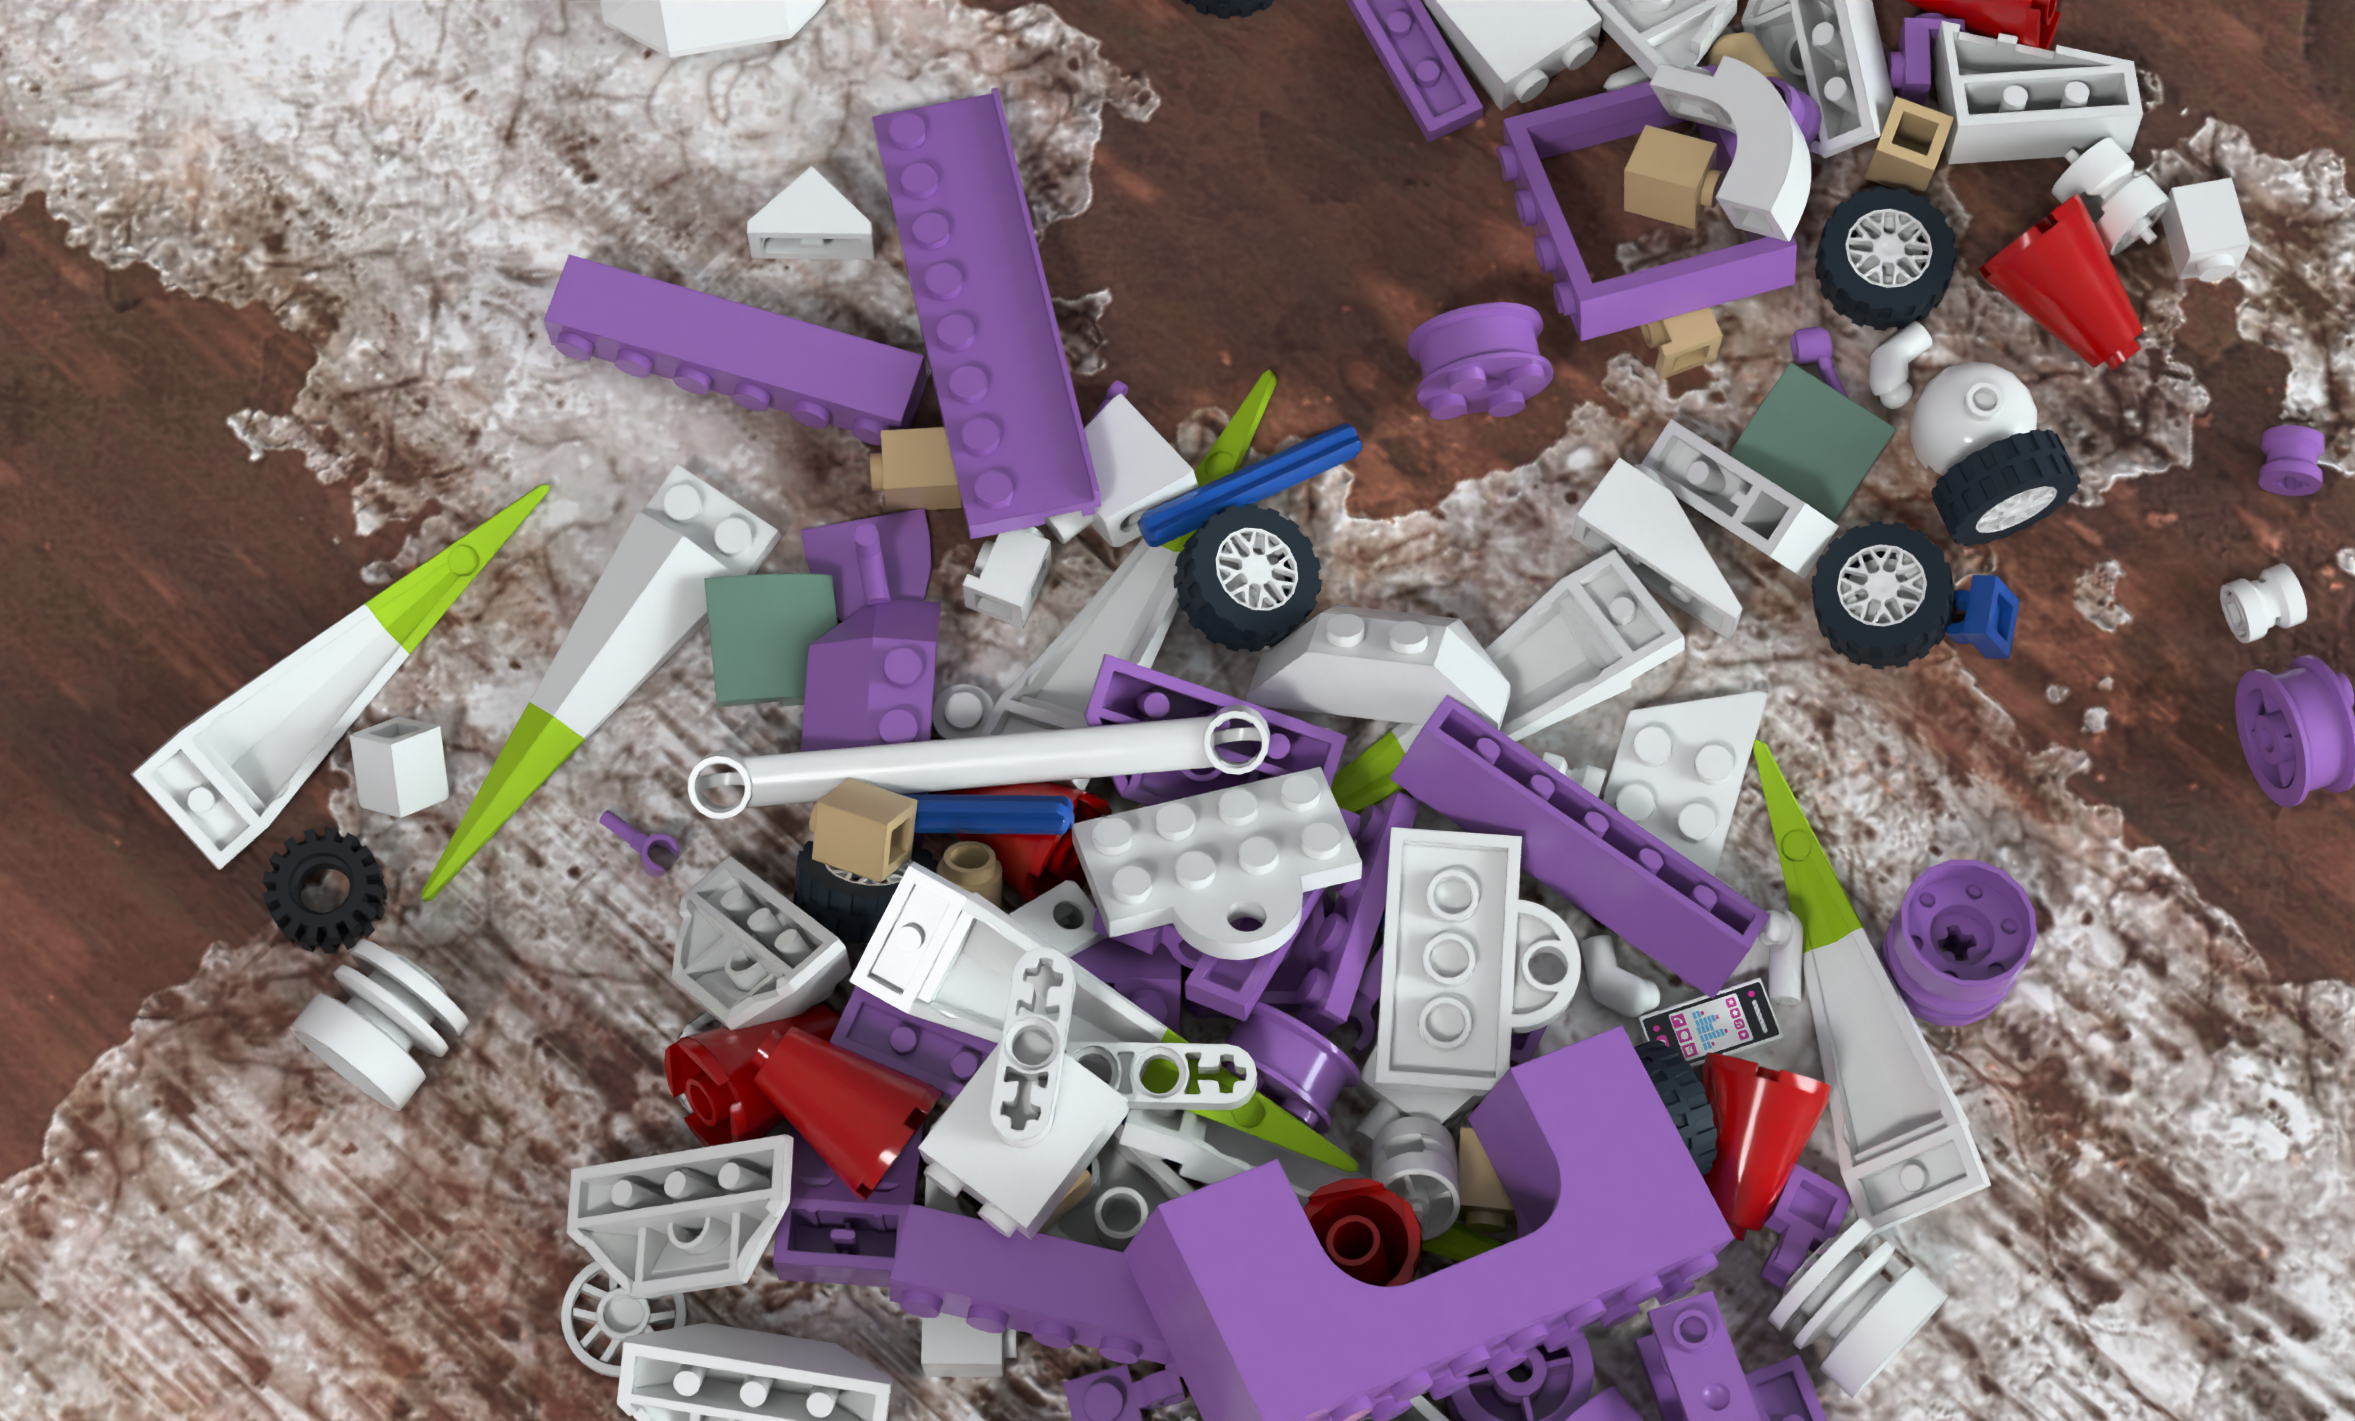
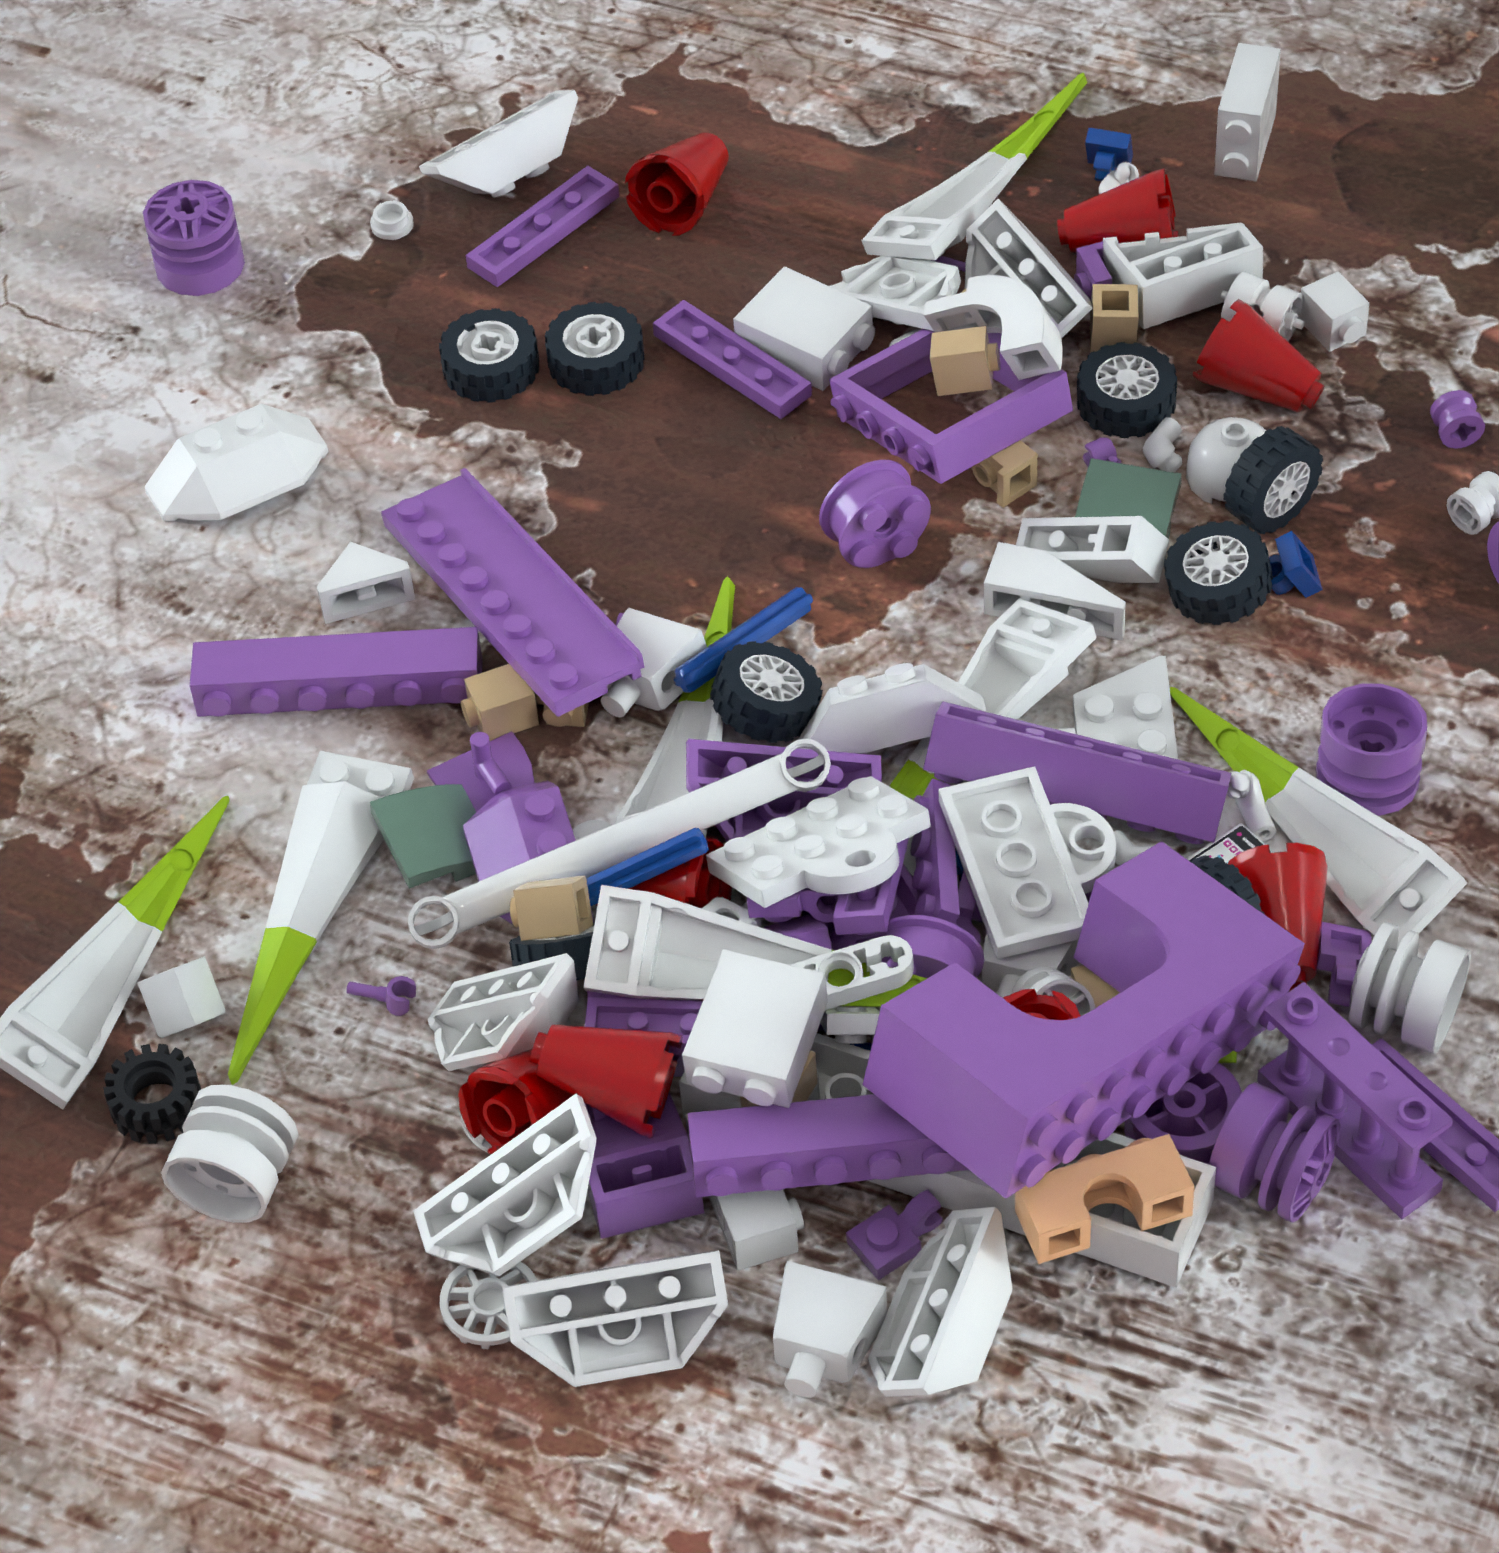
camera: 15 degrees left, 20 degrees down
white brick [963,527,1052,629] -> none
white beam [989,947,1076,1148] -> none

